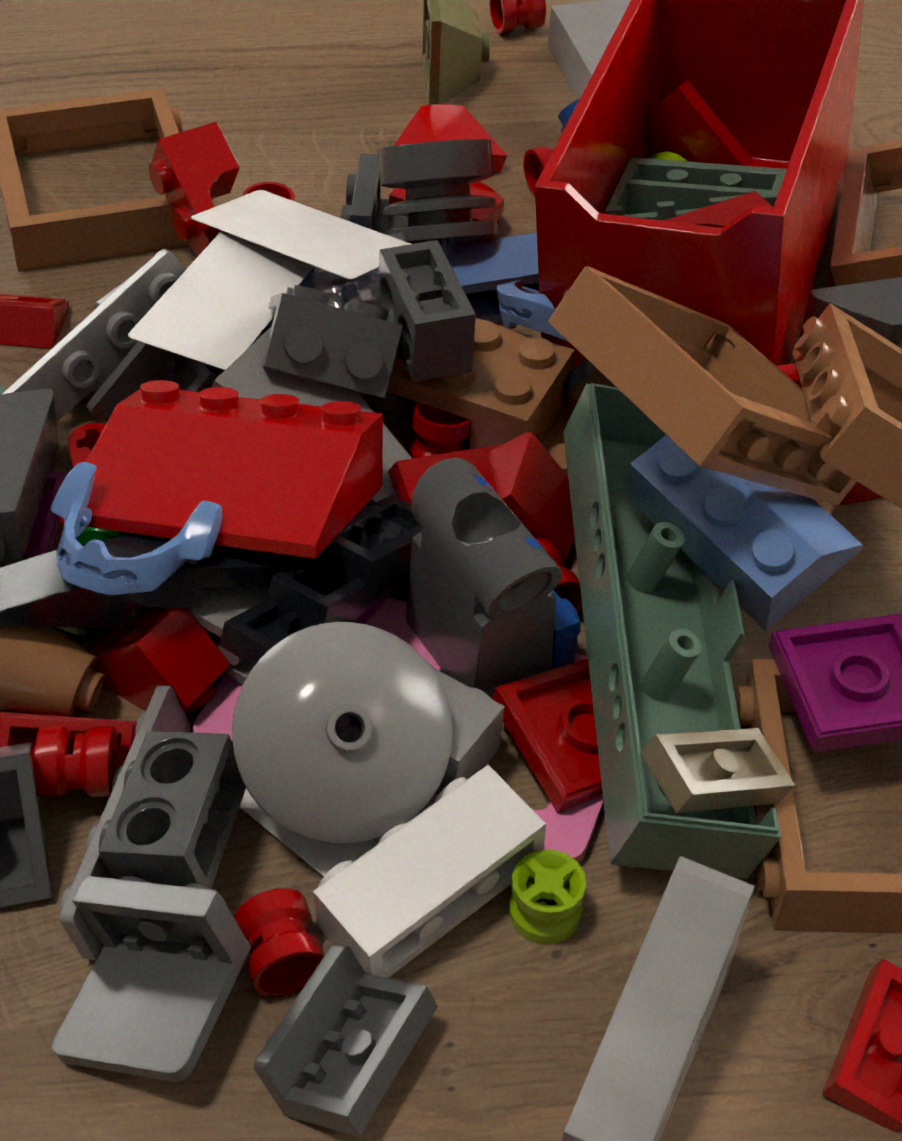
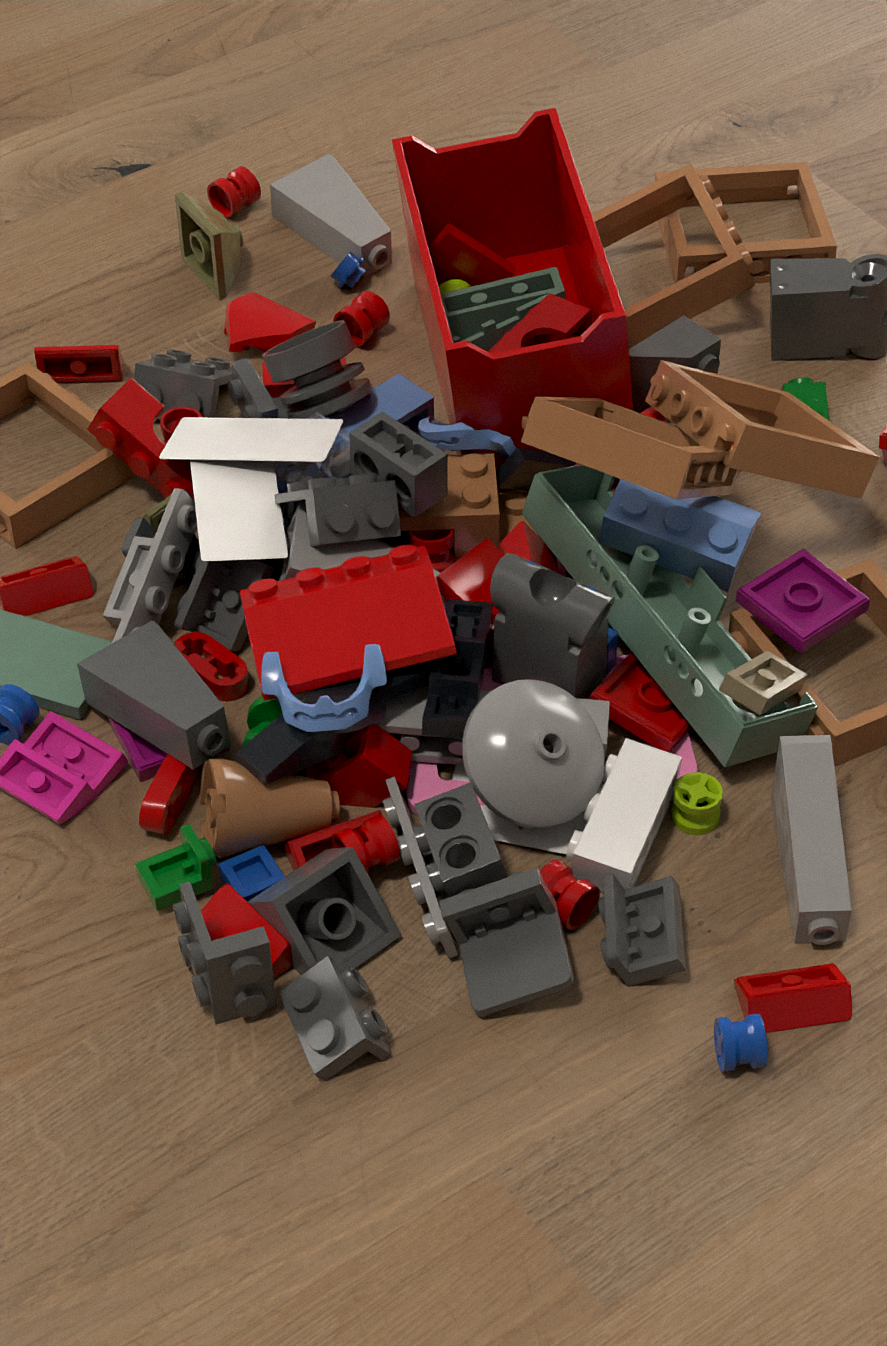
camera: 25 degrees left, 0 degrees up
none -> red slope [34,345,124,383]
none -> dark grey bracket [134,349,233,419]

